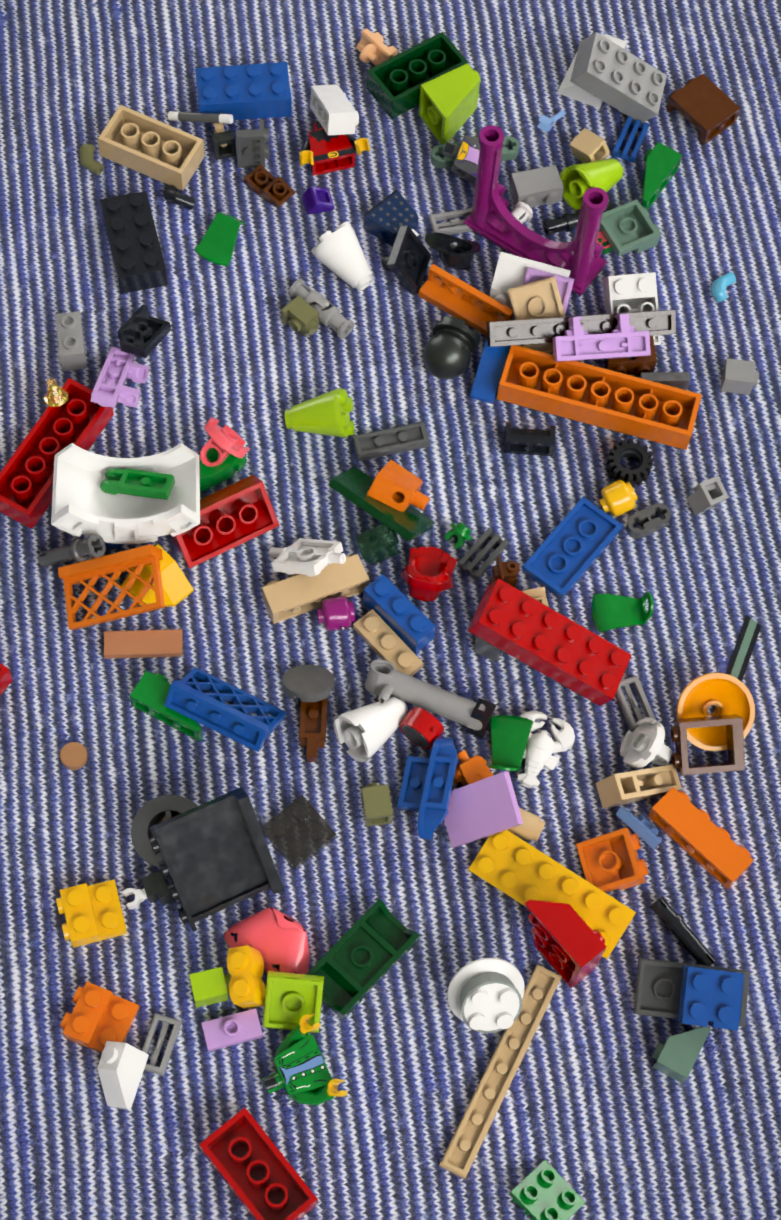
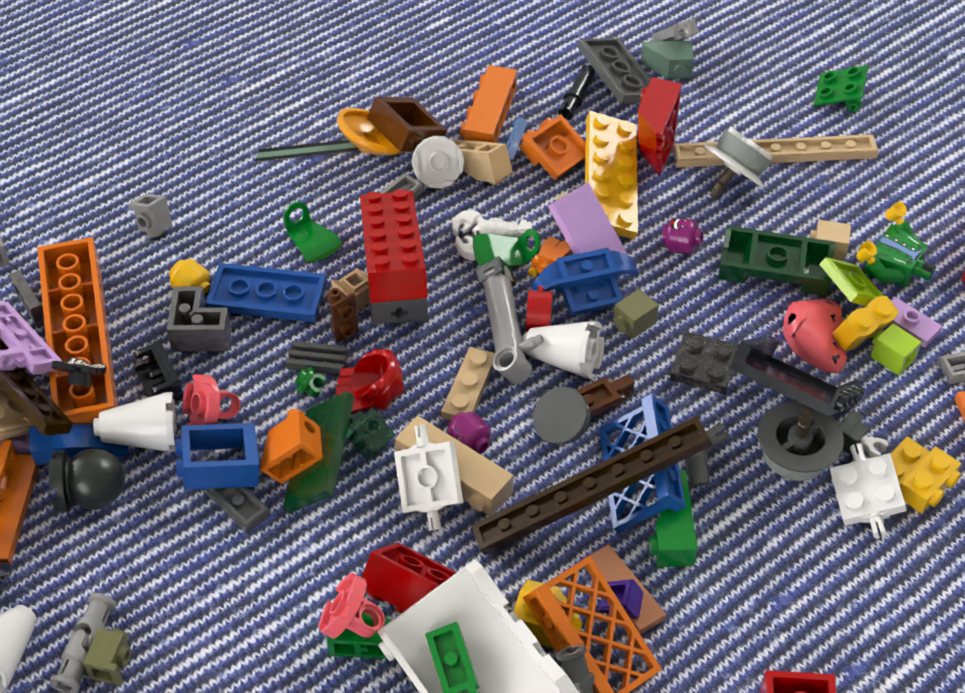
camera: 115 degrees left, 15 degrees down
medium nougat tile [60,742,88,770] -> none
lime cone [285,388,355,438] -> none
blue brick [363,574,436,654] -> none
black tyre [606,439,653,487] -> none
dark grey beam [626,503,671,539] -> none
blue piece [677,965,744,1031] -> none
none -> black animal [52,358,106,386]
none -> white cone [93,392,177,452]
none -> flat silver brick [167,286,232,352]
none -> blue window [175,423,259,490]
none -> coral tile [183,374,240,425]
none -> dark brown plate [471,416,713,555]
none -> dark purple slope [599,579,643,619]
none -> light grey hinge [652,18,700,41]
none -> magenta head [662,218,703,254]
none -> dark grey arm [685,422,730,487]
none -> tan brick [809,220,851,262]
none -> white plate [830,443,907,539]

